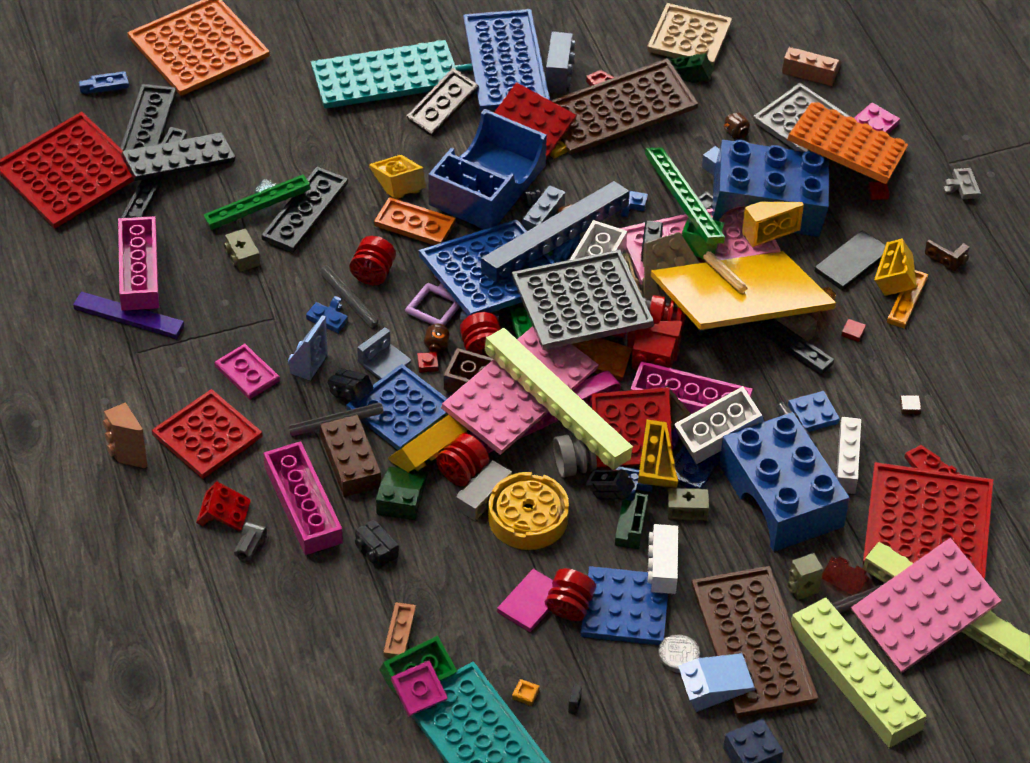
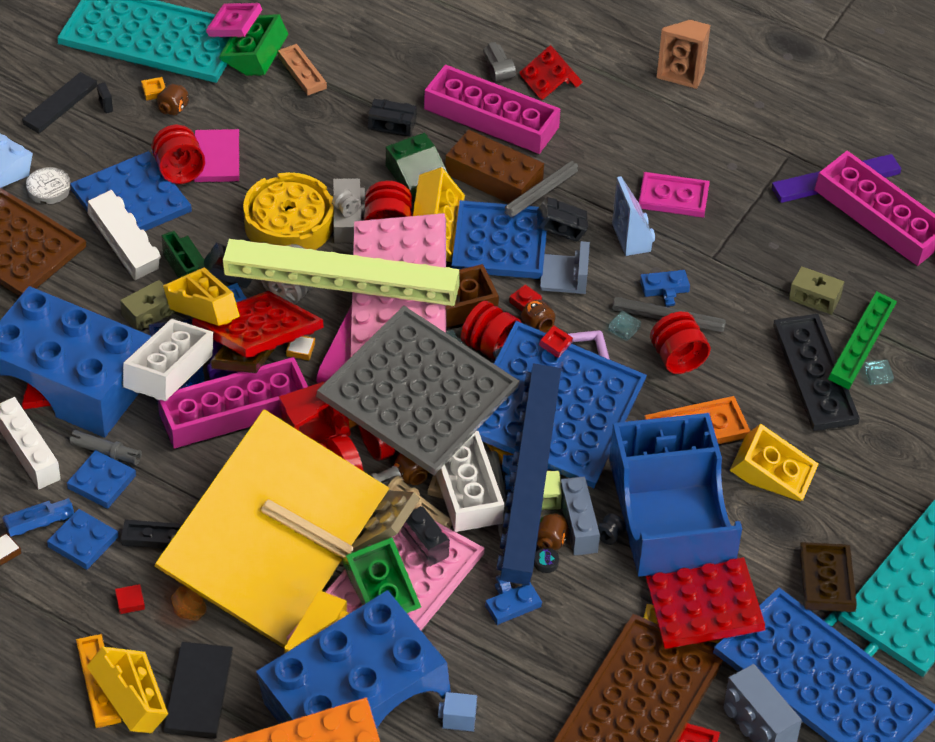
camera: 140 degrees right, 0 degrees up
red plate [152,389,263,479] -> none
green plate [645,148,725,245] -> none
none -> blue hinge [2,498,74,537]
none -> black tile [22,72,97,134]
none -> blue plate [47,509,118,570]
none -> reddish brown head [156,84,189,116]
none -> light grey wheel [332,188,361,217]
none -> red plate [539,325,573,358]
none -> clear light blue plate [608,311,641,341]

